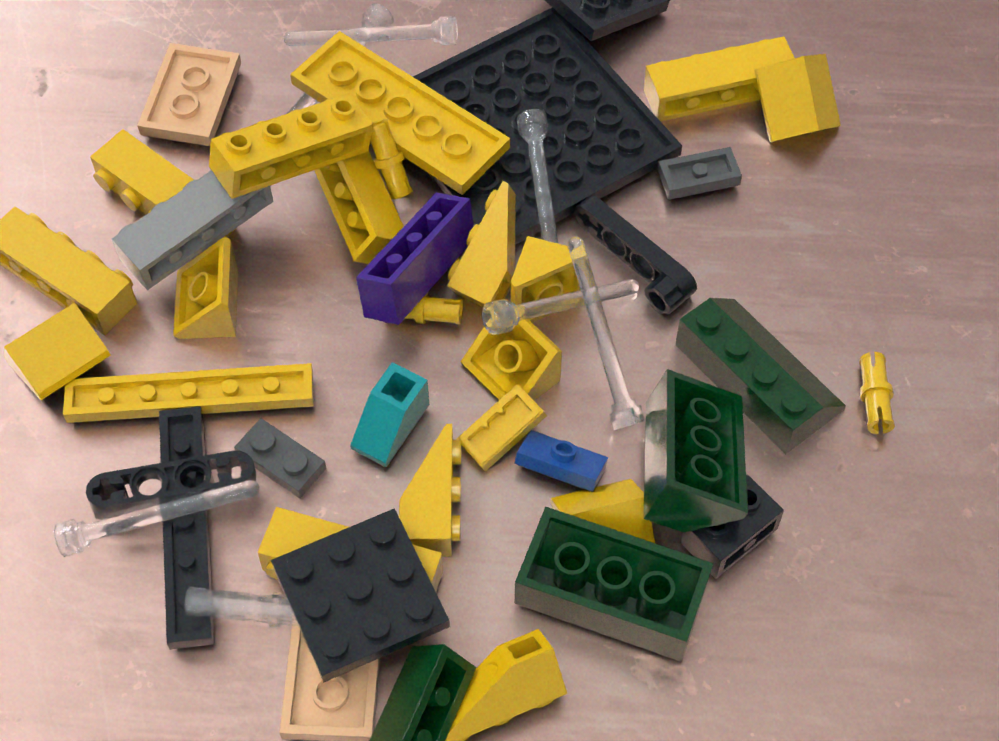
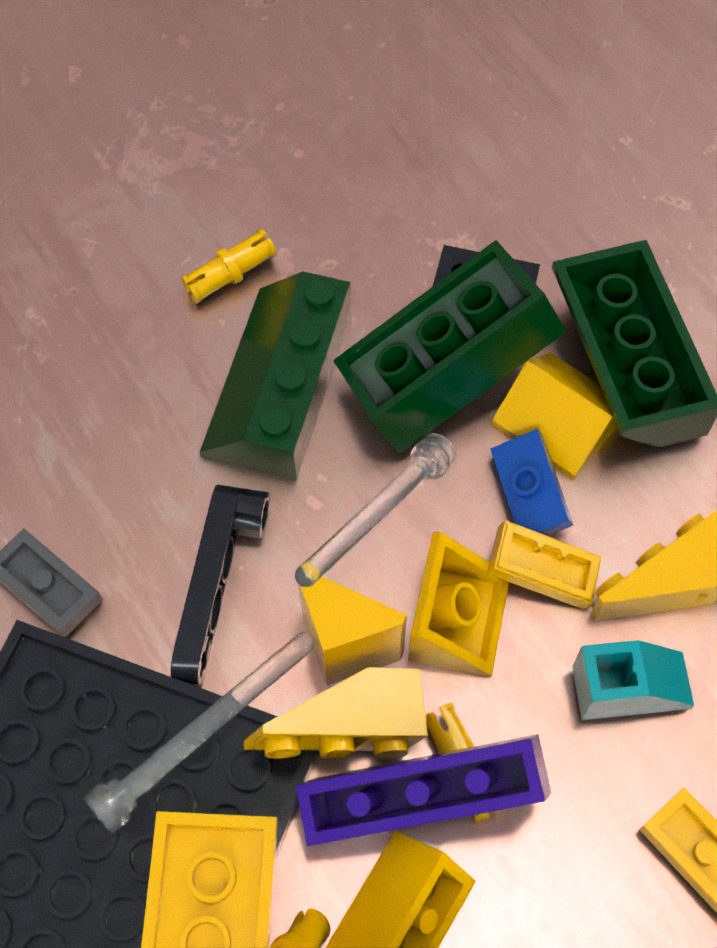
camera: 125 degrees left, 5 degrees up
clear piece [482,279,639,335] -> none

